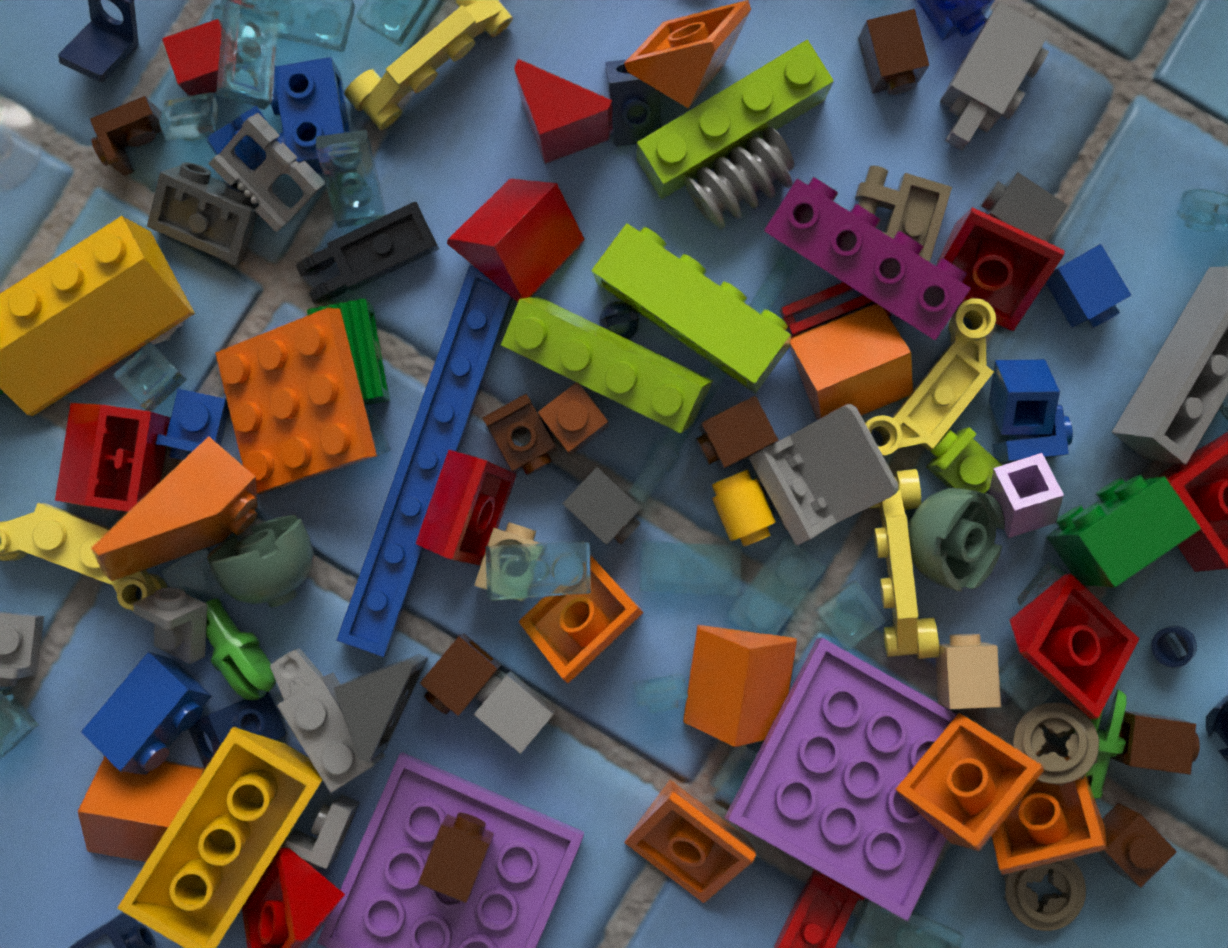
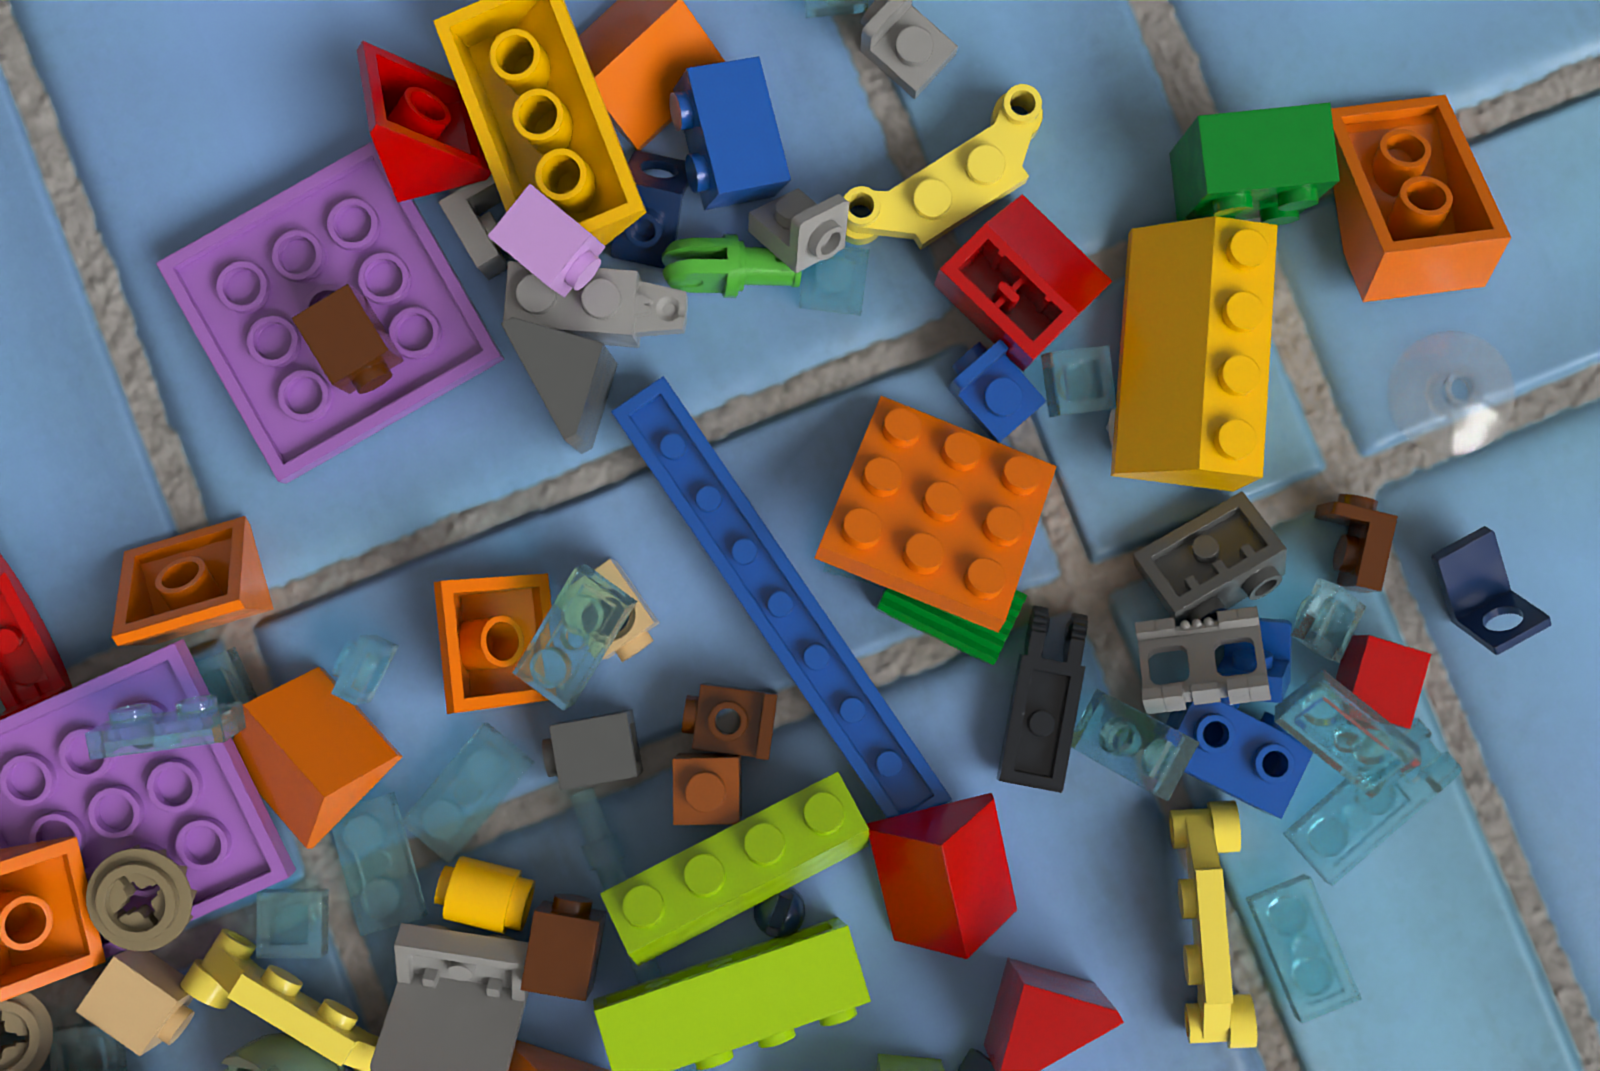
camera: 125 degrees right, 0 degrees up
orange slope [91,436,258,581] -> none
sand green cylinder [207,515,314,607] -> none
red slope [415,450,517,566] -> none
reddish brown brick [420,633,502,716] -> none
light grey brick [474,671,555,754] -> none
none -> clear light blue plate [85,695,246,760]
none -> dark tan gear [86,844,197,951]
none -> lavender brick [488,184,606,298]

